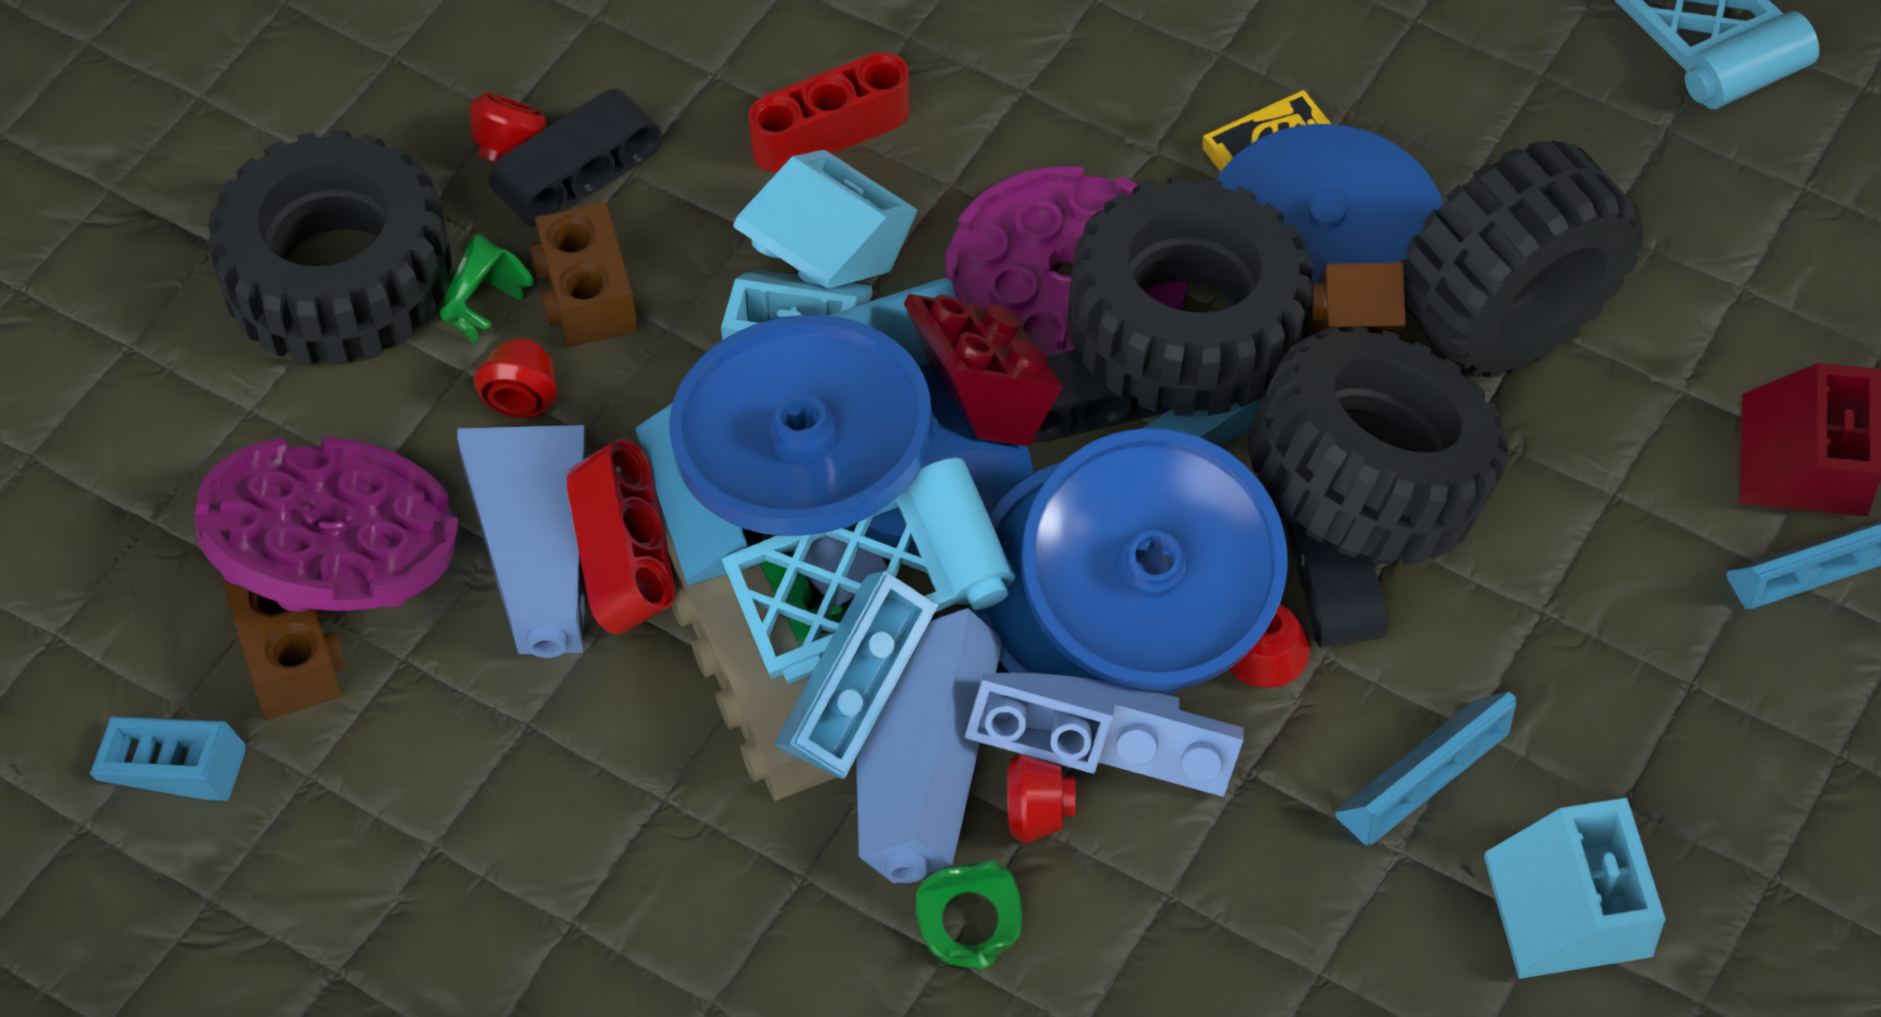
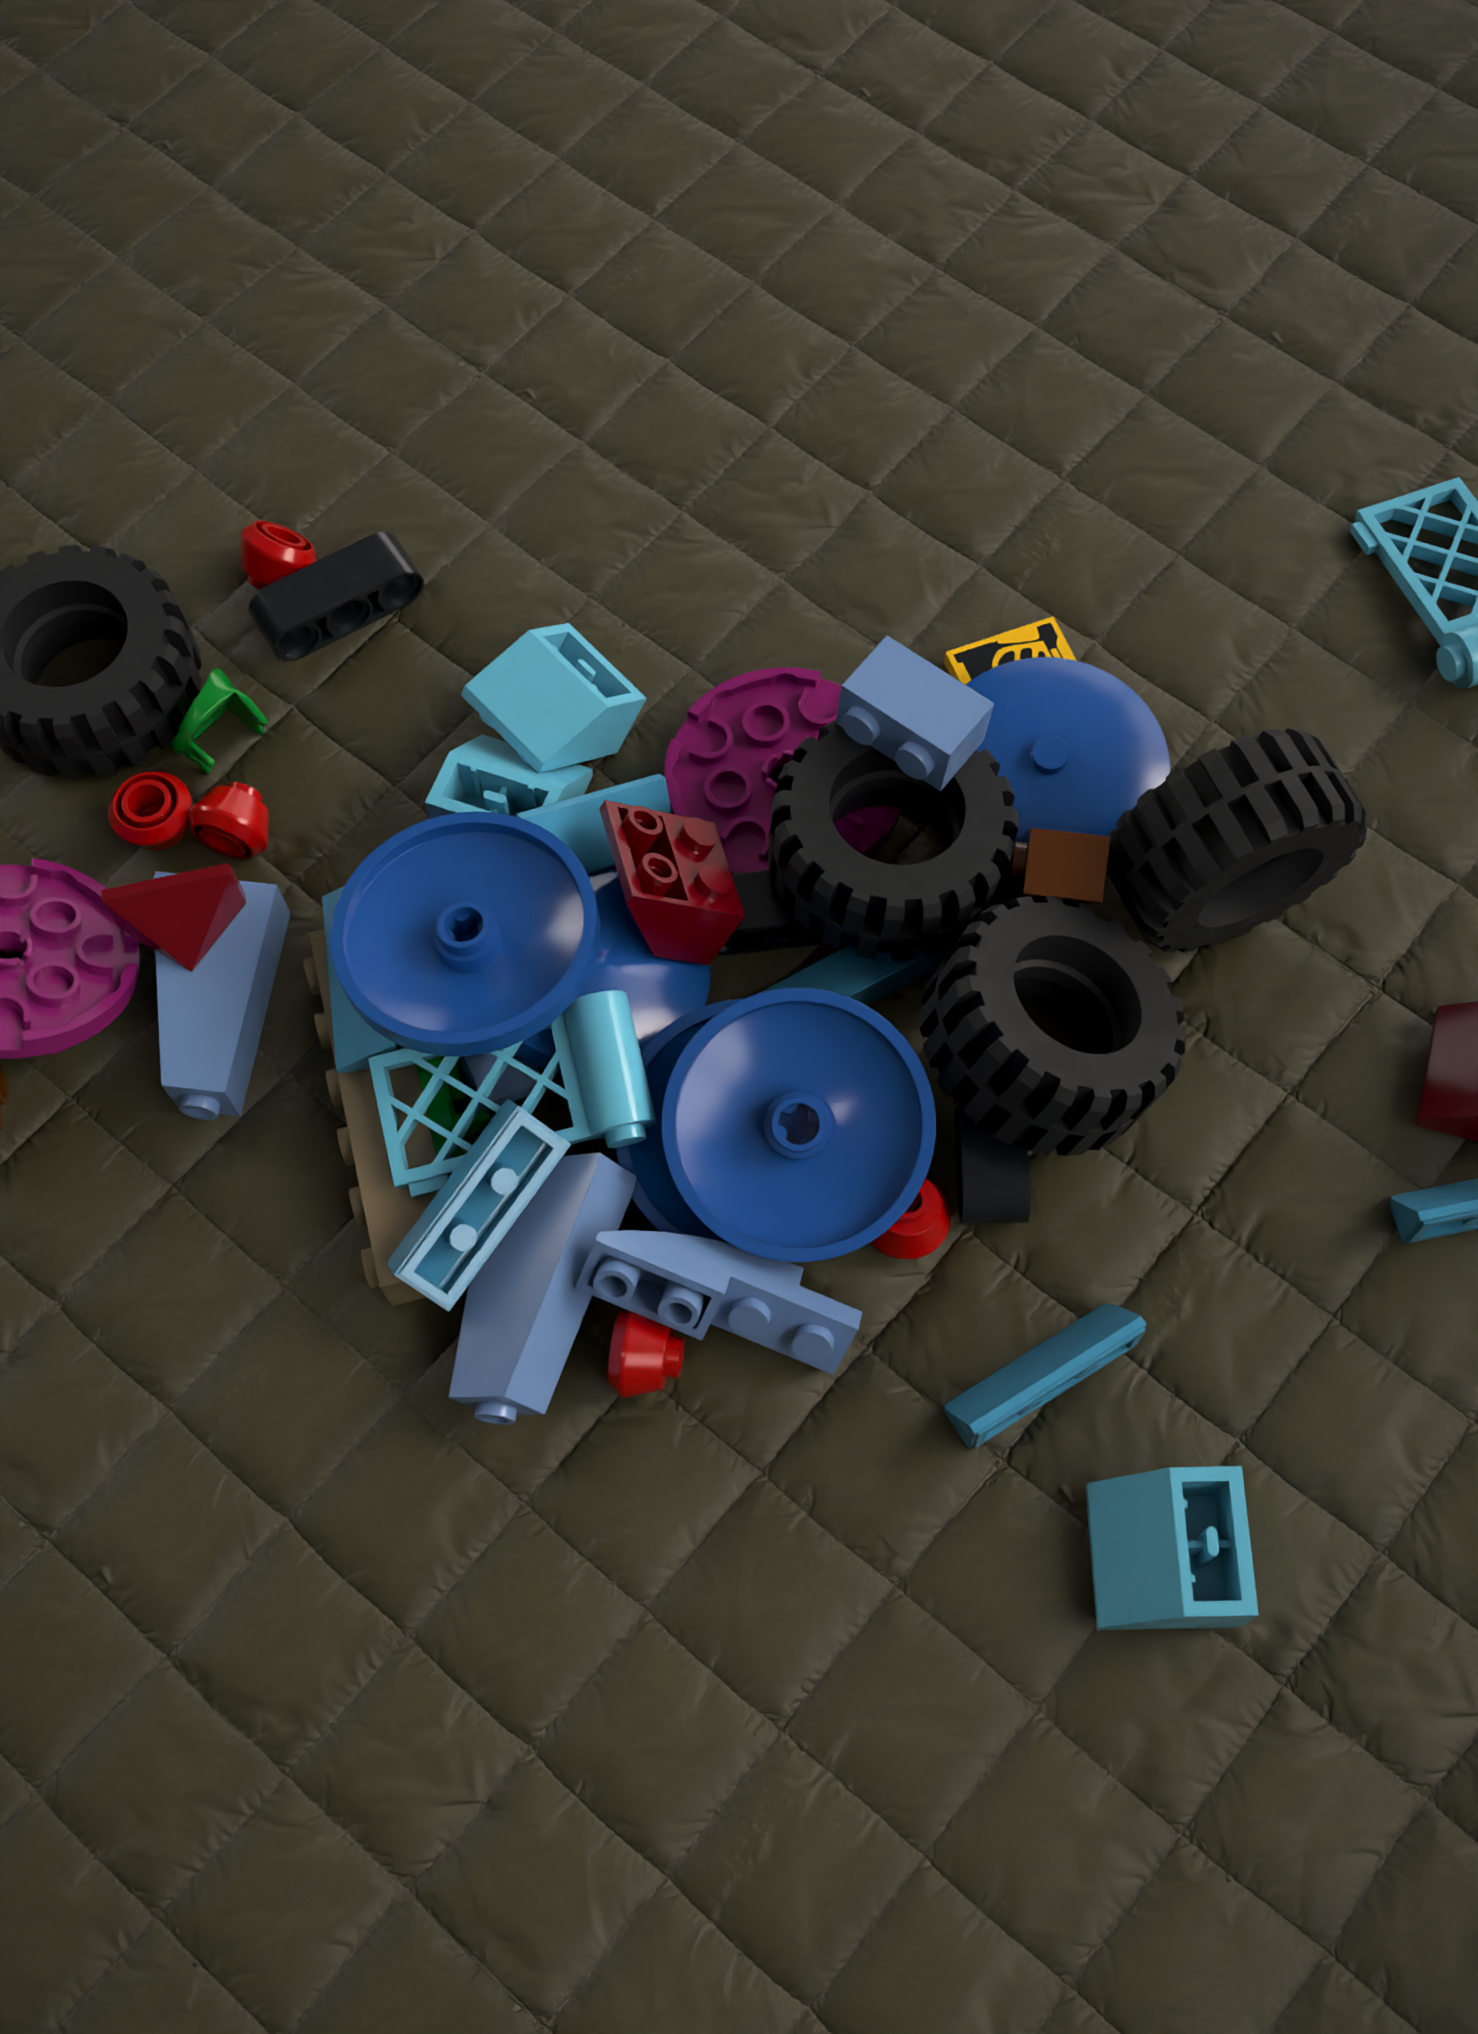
camera: 10 degrees right, 10 degrees up
reddish brown brick [528,202,638,348] -> none
red beam [566,438,675,634] -> none
red beam [748,52,910,173] -> none
green piece [916,860,1022,971] -> none
none -> dark red slope [101,863,246,972]
none -> red cone [108,771,192,851]
none -> medium blue brick [835,635,994,791]

